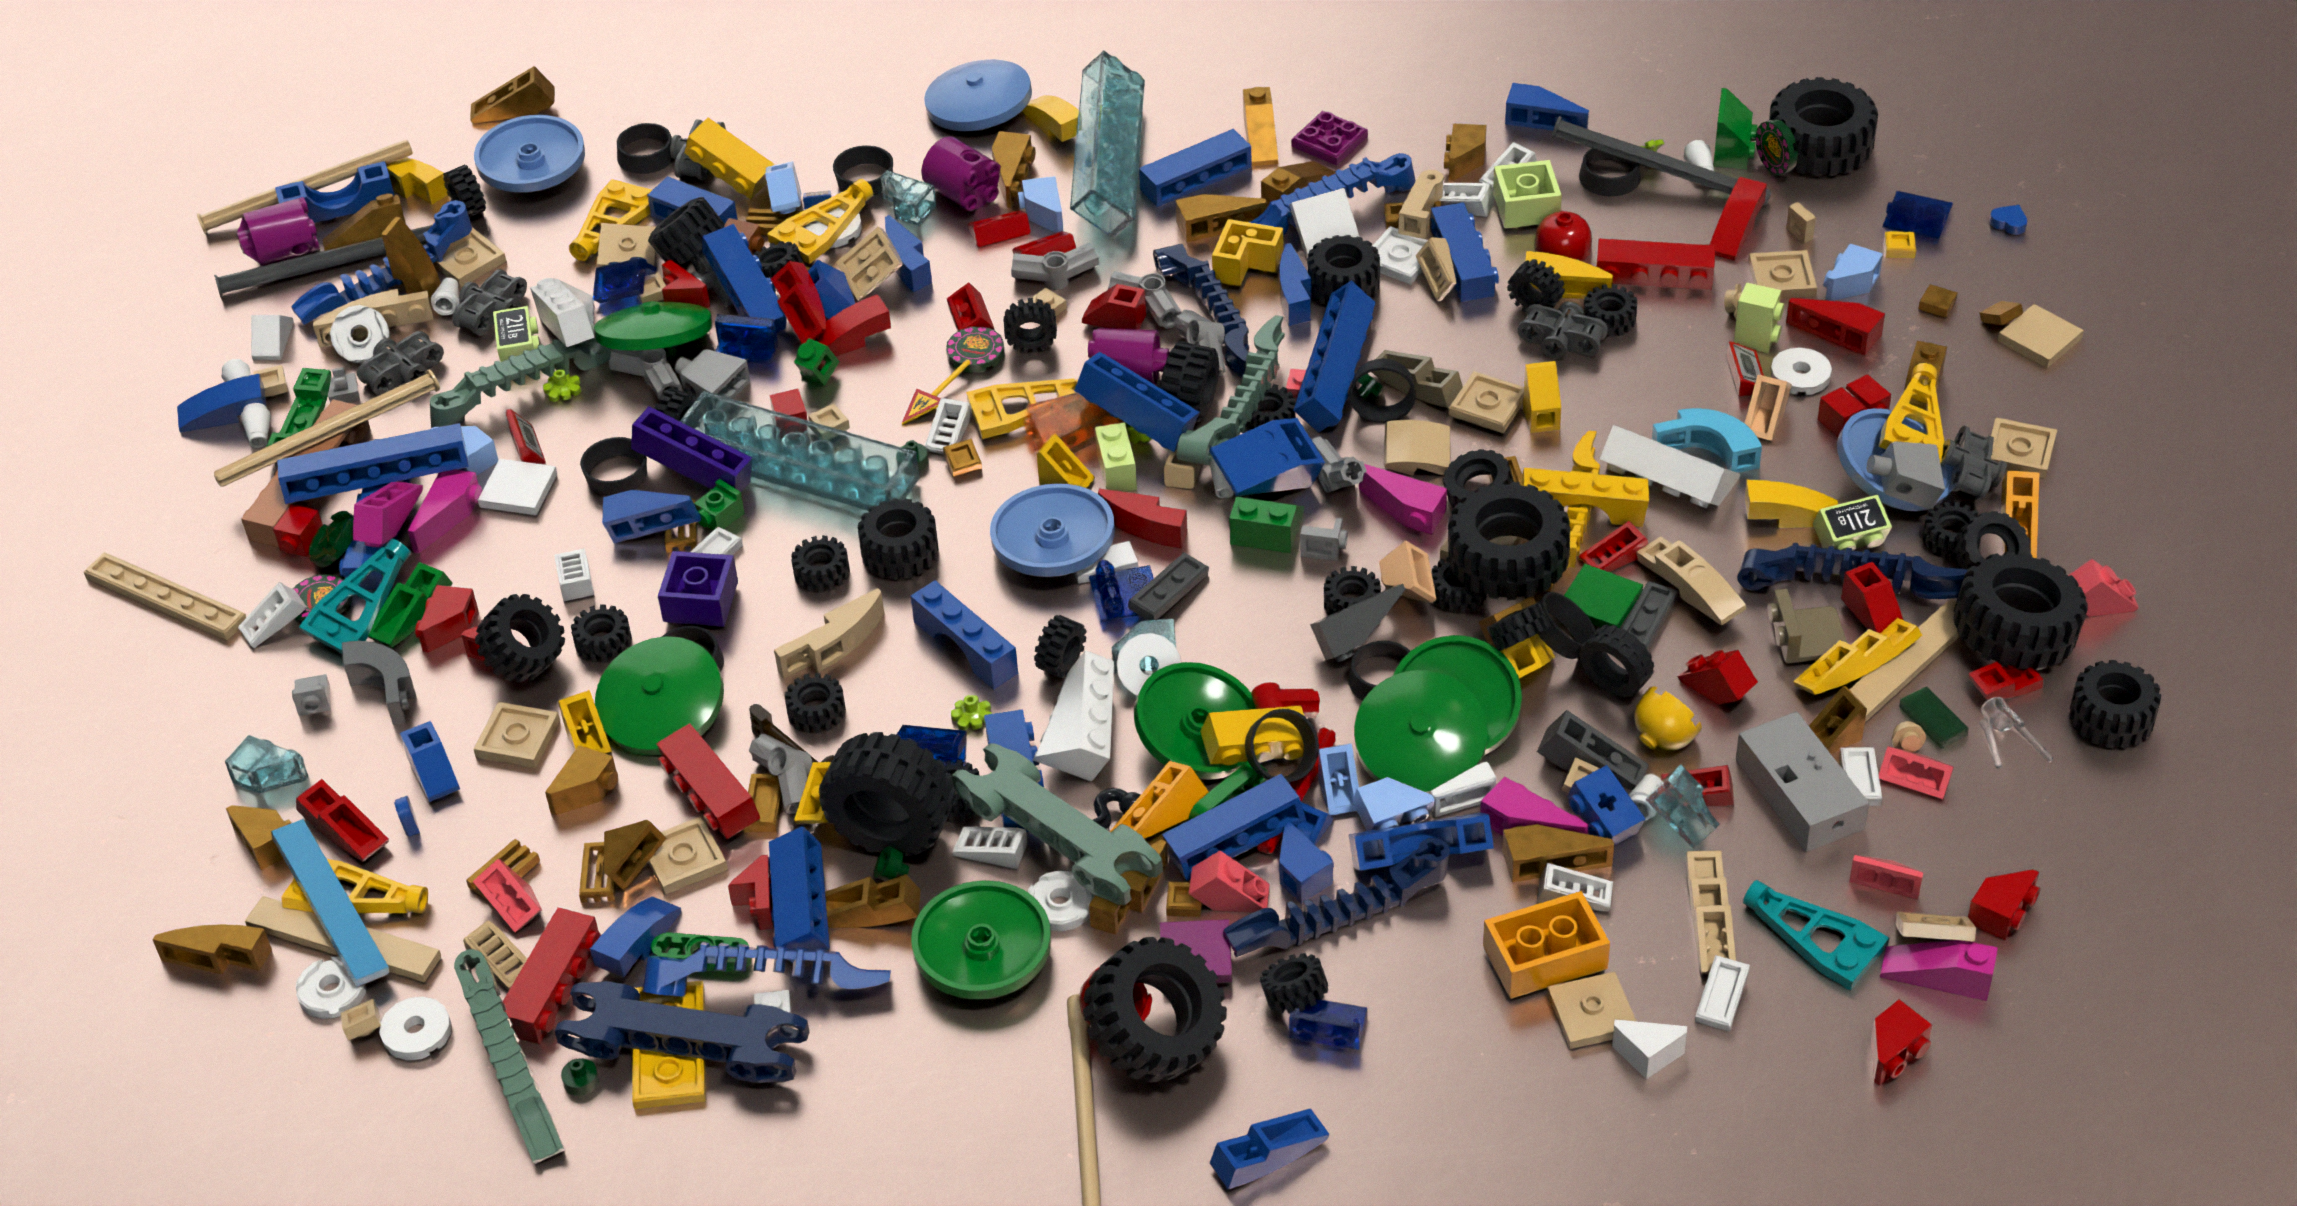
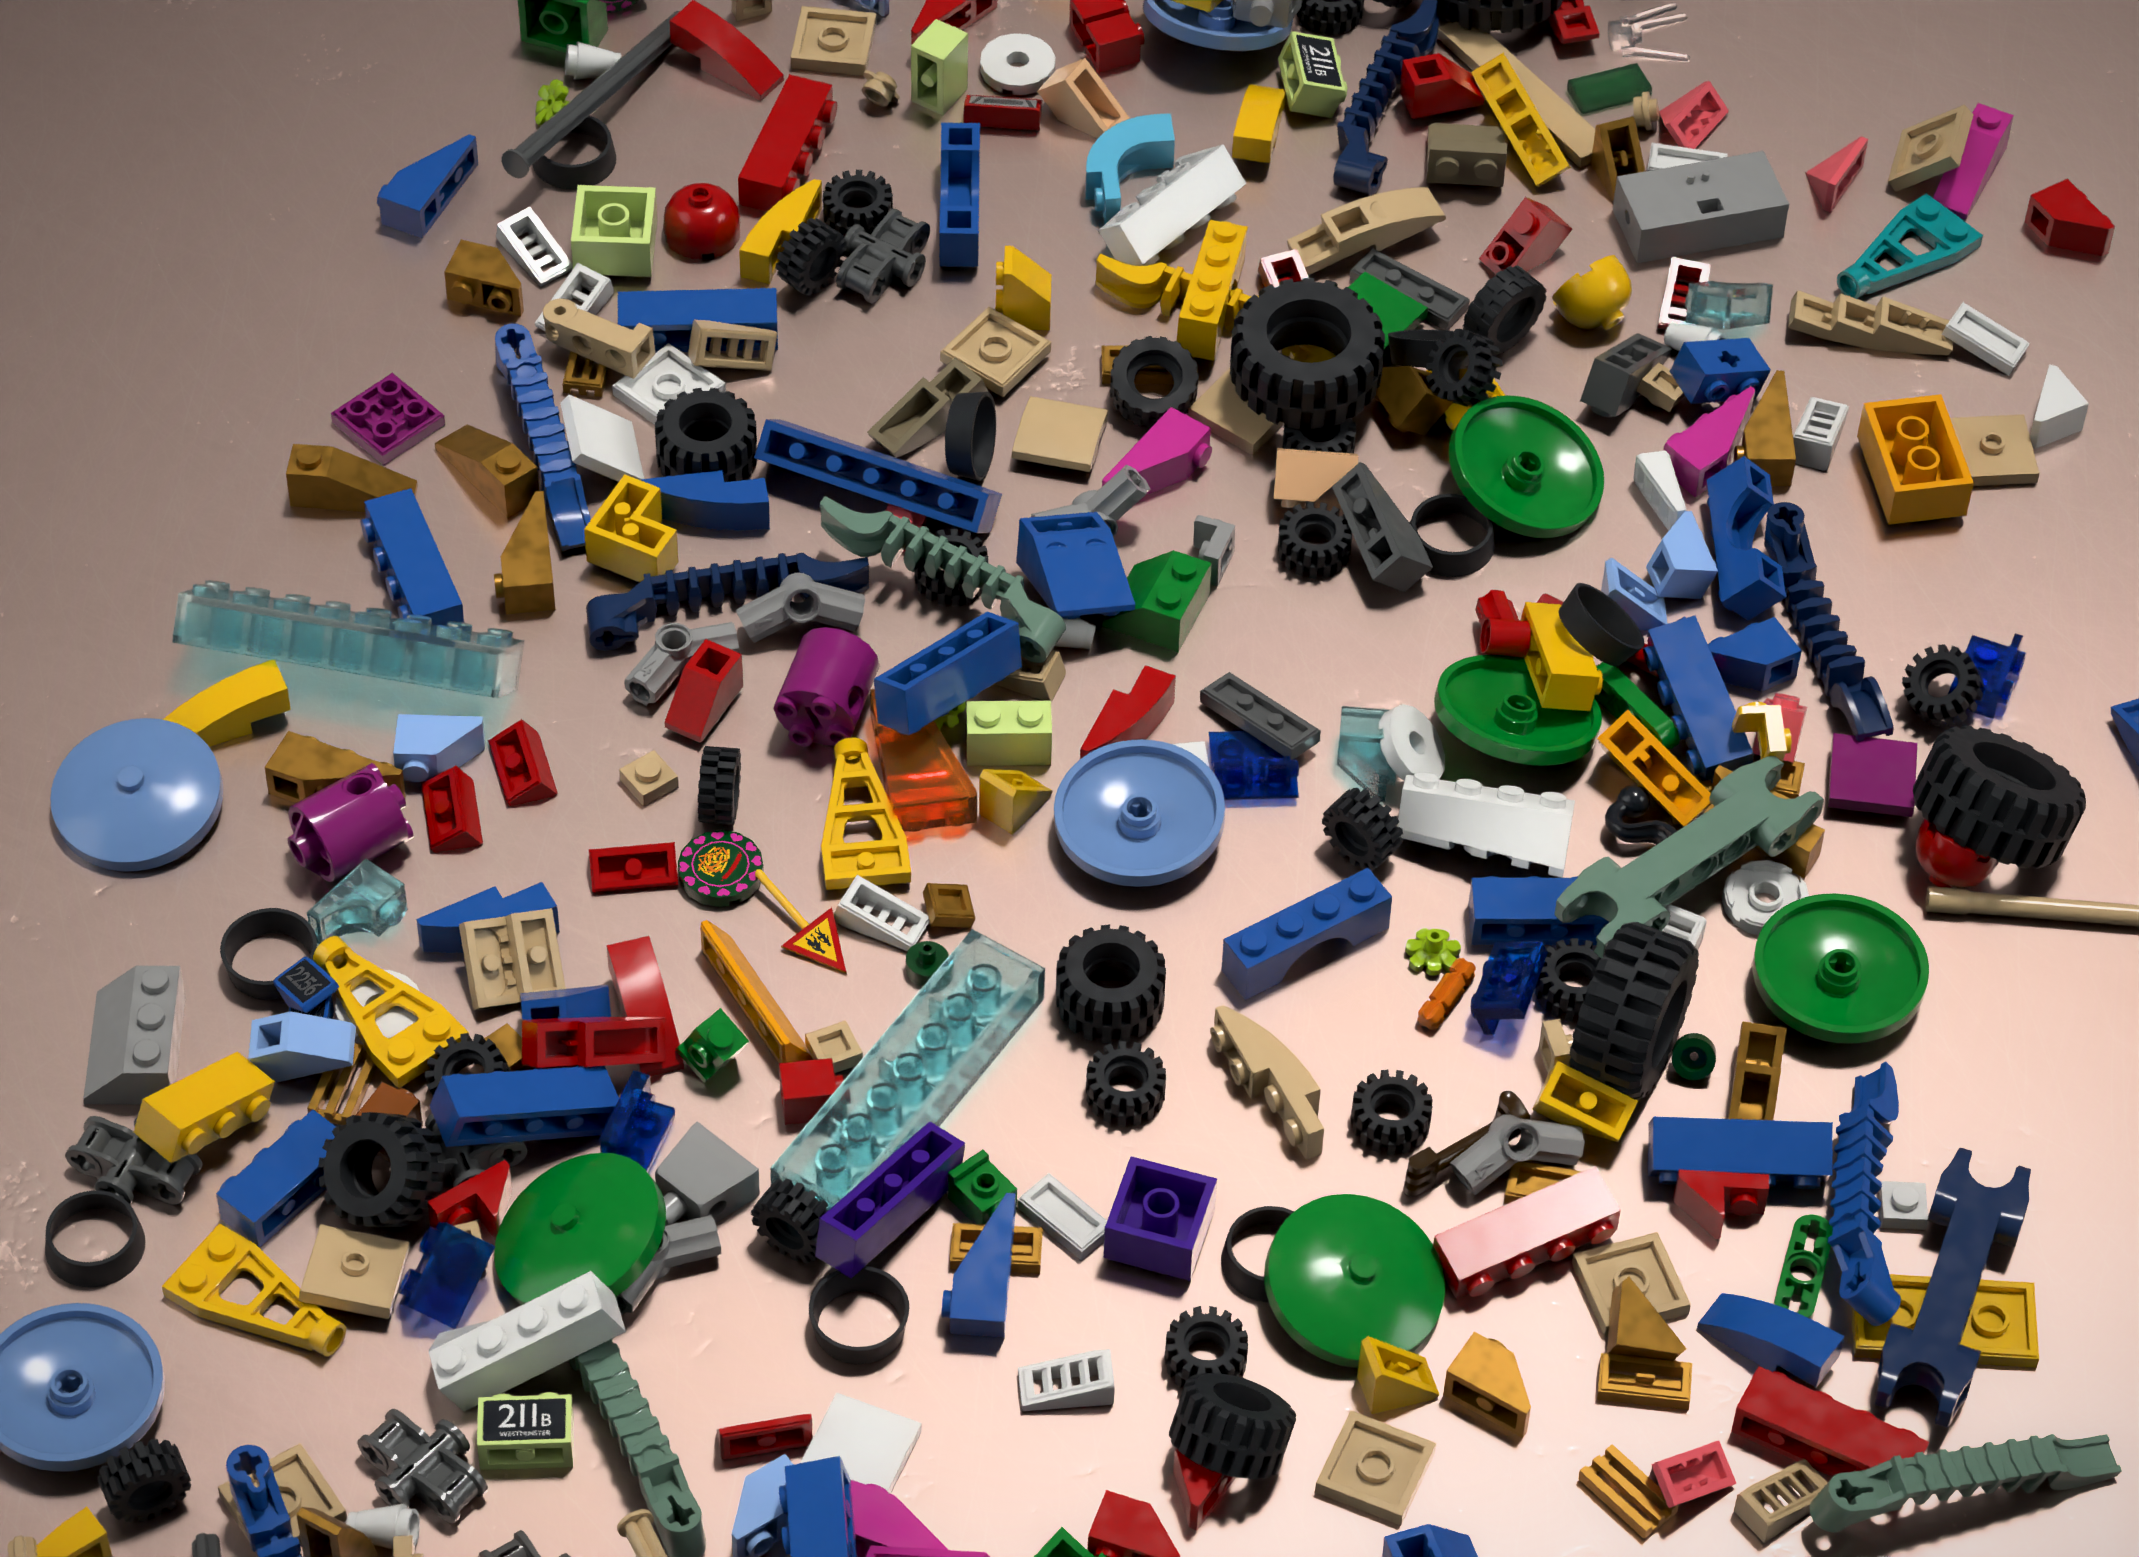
camera: 85 degrees left, 5 degrees up
lime plant [543,369,581,402] -> none
dark green tile [561,1058,599,1096] -> none
light grey piece [1011,243,1099,290] -> none
black tyre [1160,341,1219,422] -> none
green dish [1354,670,1488,794] -> none
dark green tile [1358,373,1386,400] -> none
red slope [1968,869,2041,940] -> none
none -> light grey slope [83,966,186,1104]
none -> slope [274,957,339,1013]
none -> light orange slope [700,920,812,1063]
none -> blue arch [939,123,980,267]
none -> orange axle [1417,958,1476,1030]
none -> yellow bracket [1732,702,1792,761]

